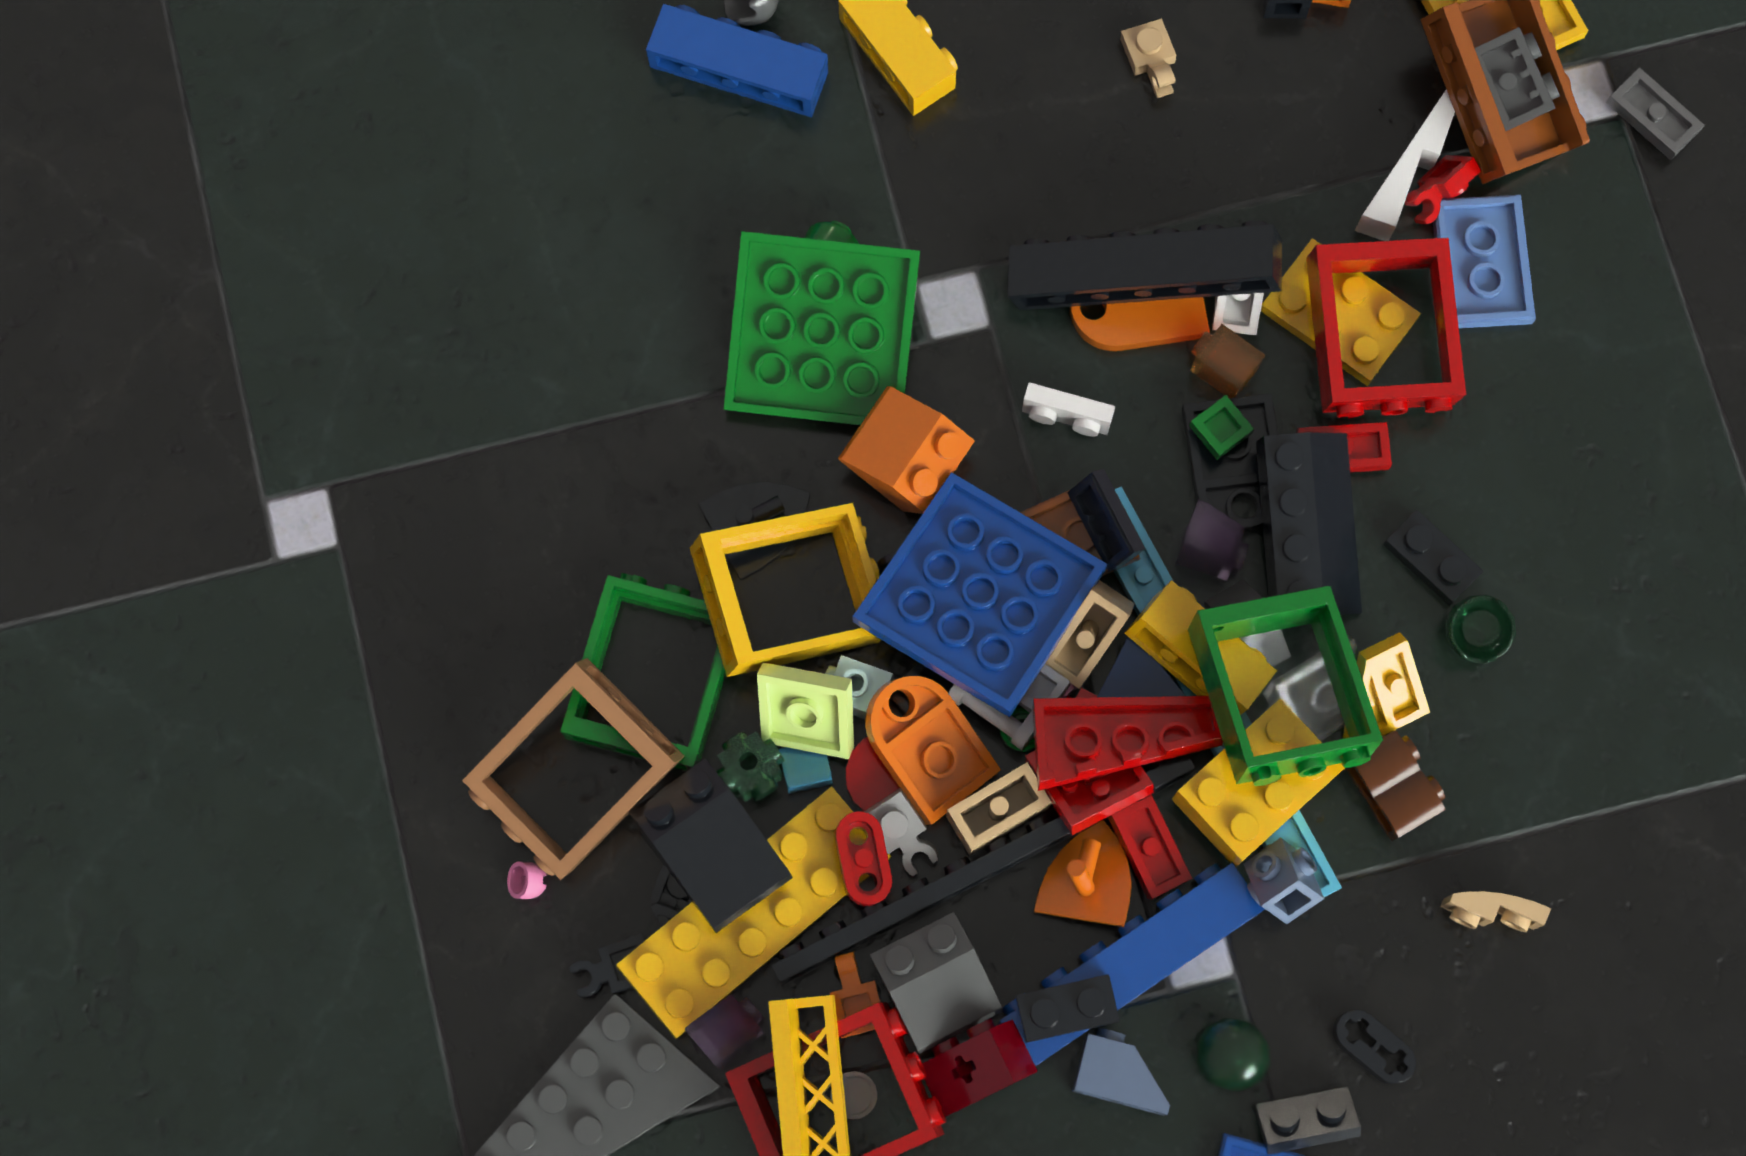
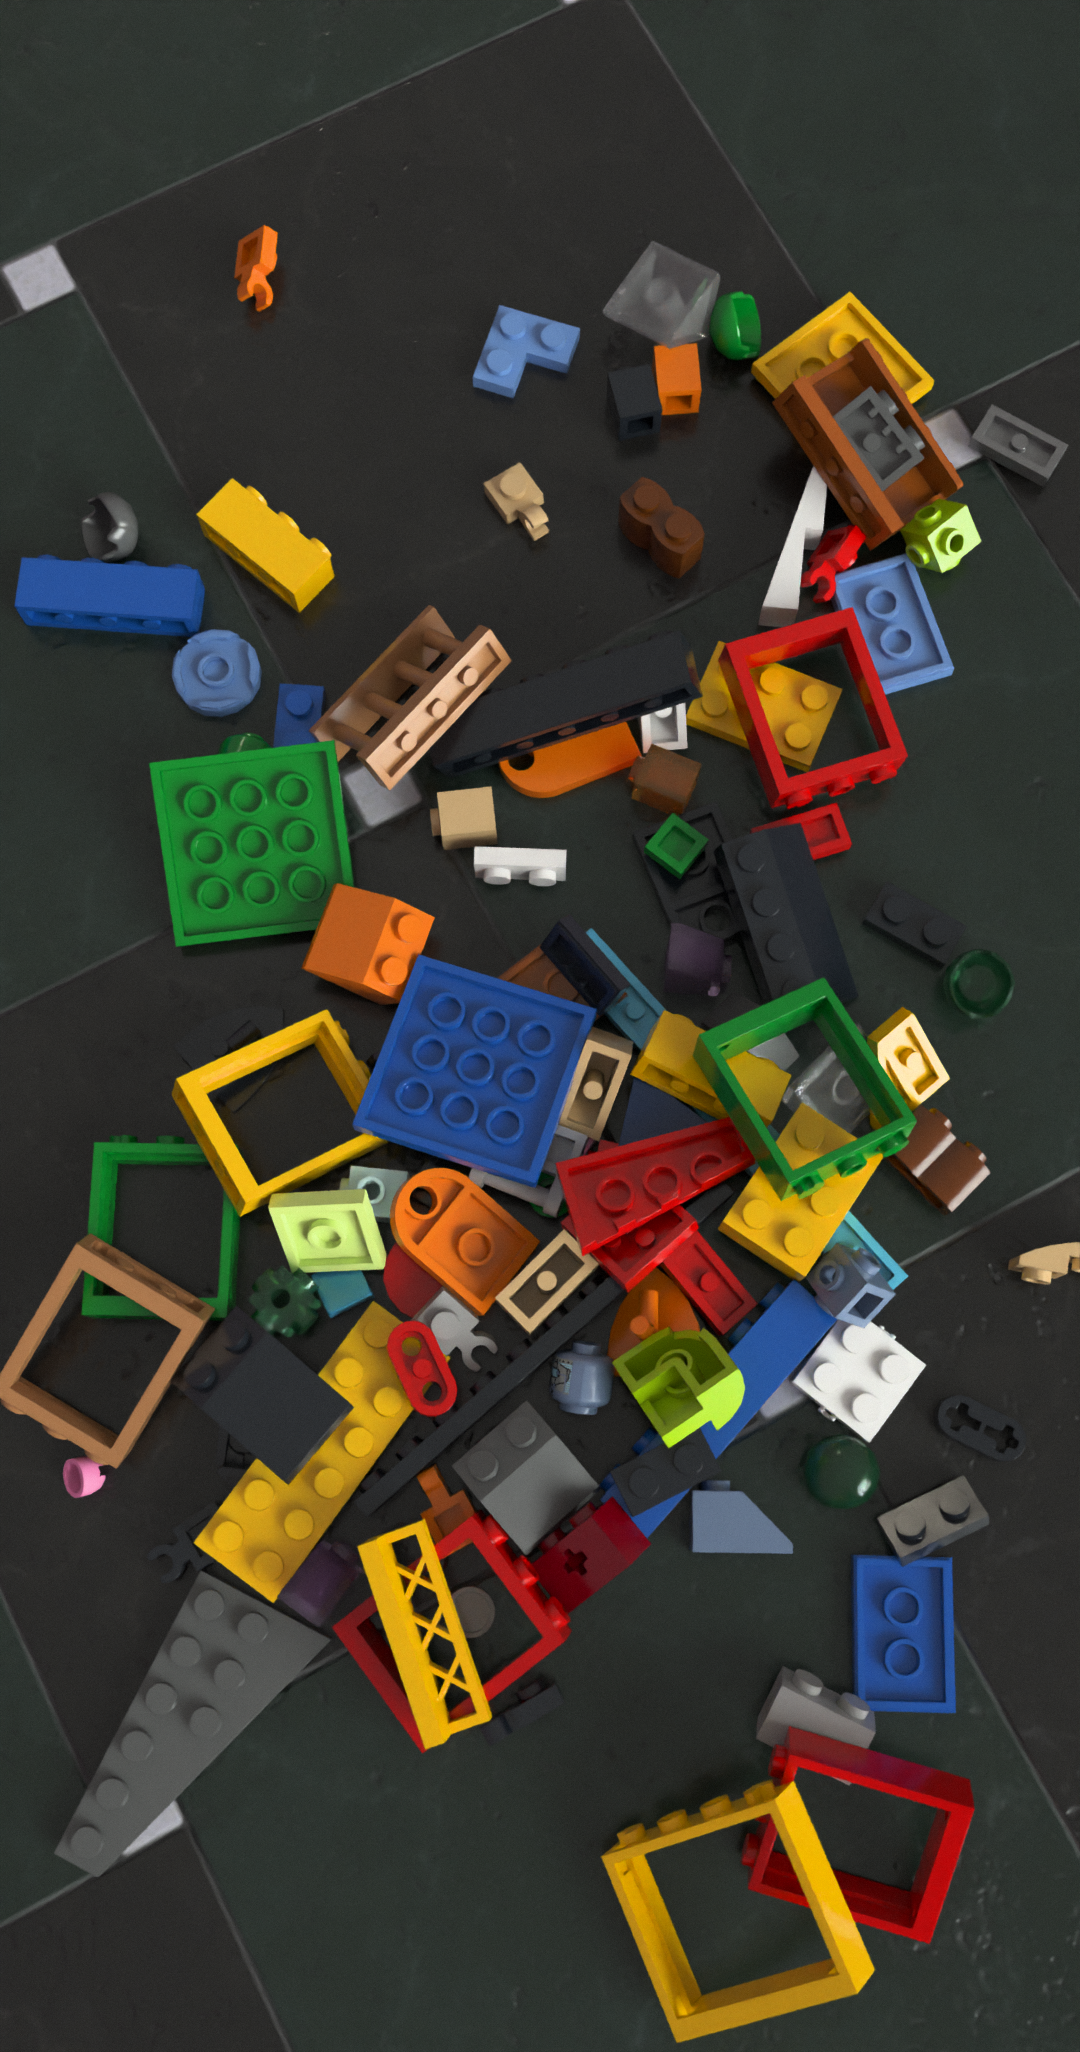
camera: 15 degrees left, 0 degrees up
none -> medium blue tile [172,629,262,717]
none -> blue plate [273,684,326,748]
none -> medium nougat fence [308,605,512,790]
none -> tan brick [430,787,498,850]
none -> sand blue head [549,1340,615,1415]
none -> lime brick [612,1326,745,1448]
none -> reddish brown brick [618,477,705,579]
none -> white plate [789,1319,926,1443]
none -> lime brick [900,499,981,573]

